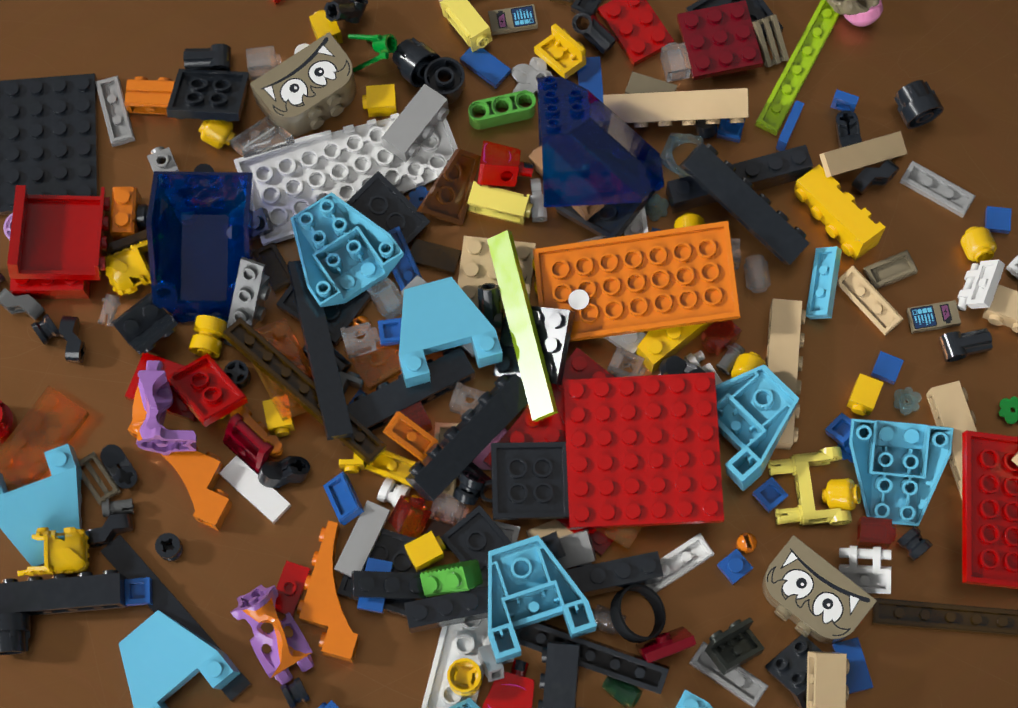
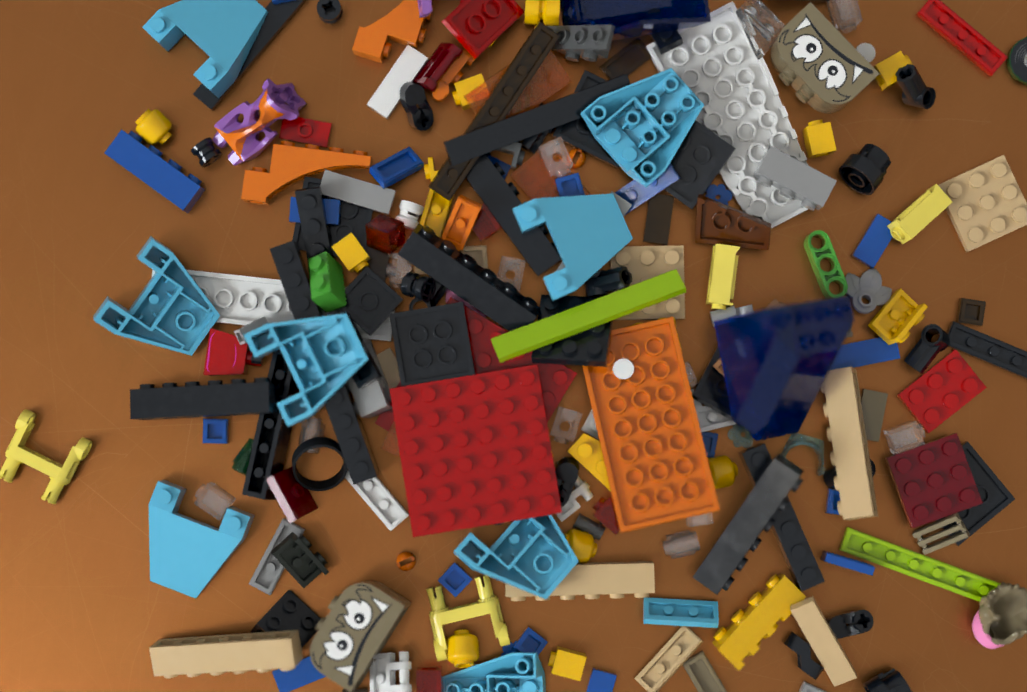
camera: 85 degrees right, 15 degrees up
black wheel [224,360,251,389] -> none
green plant [348,34,397,73] -> none
clear brick [367,277,403,319] -> none
black piece [424,57,465,104] -> none
yellow wheel [447,658,482,697] -> none
red torso [477,140,534,187] -> none
tile [488,4,538,36] -> none
blue plate [717,549,753,585] -> none
blue tile [831,89,859,112] -> none

